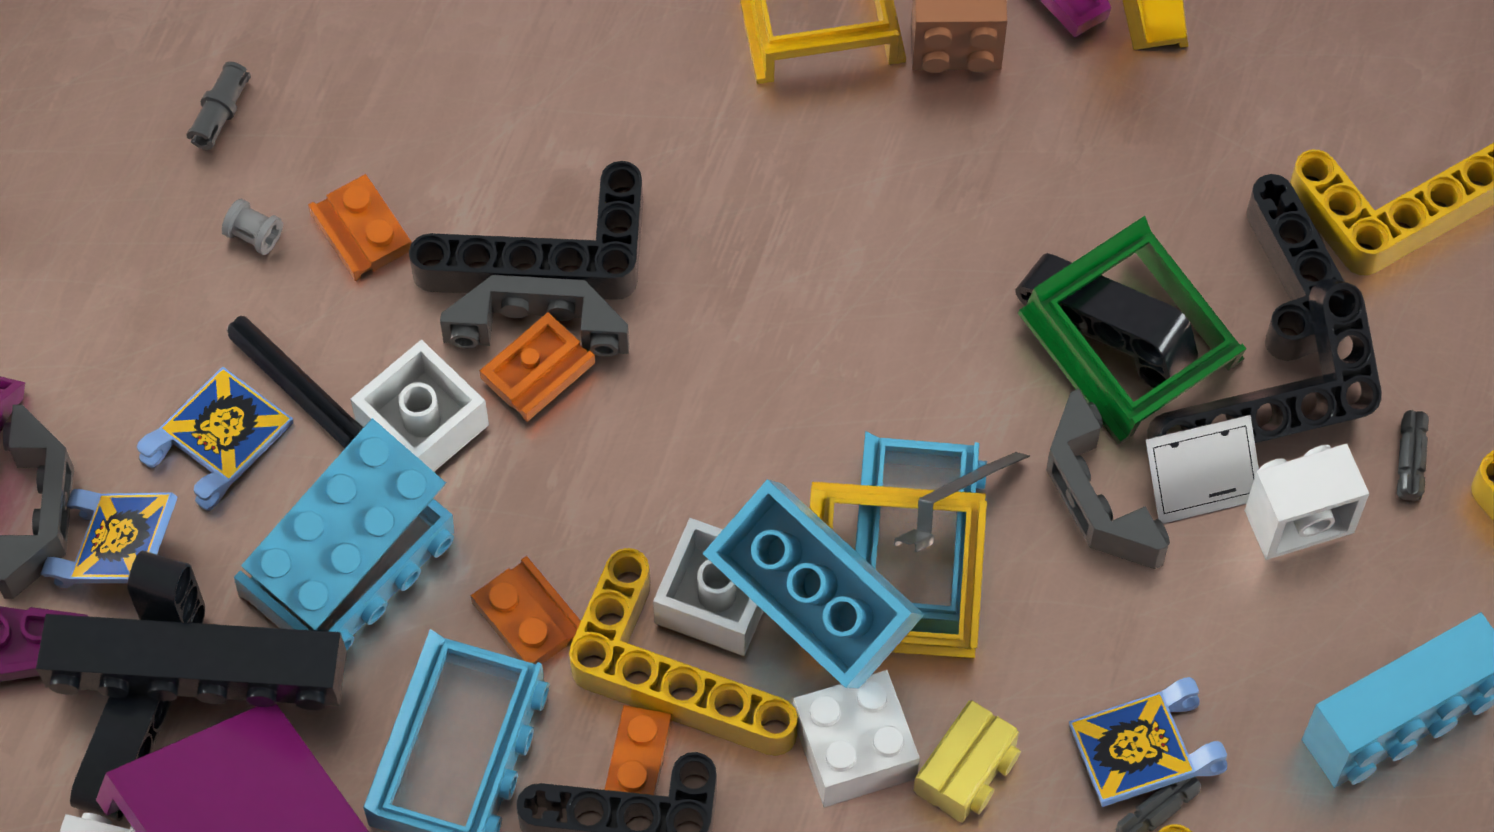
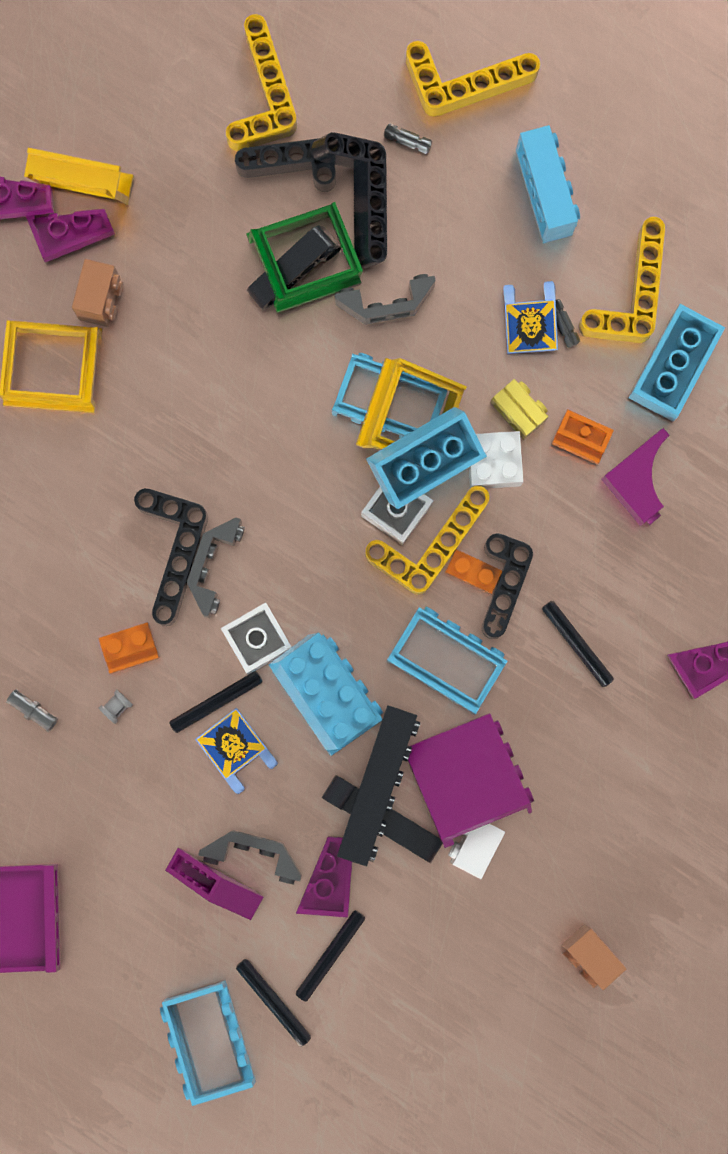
camera: 80 degrees left, 20 degrees up
flag [41,489,178,588] -> none
orange plate [470,556,581,664] -> none
orange plate [479,312,595,422] -> none
dark grey piece [894,452,1030,552] -> none
white sticker [1146,415,1259,524] -> none
white brick [1244,443,1369,560] -> none

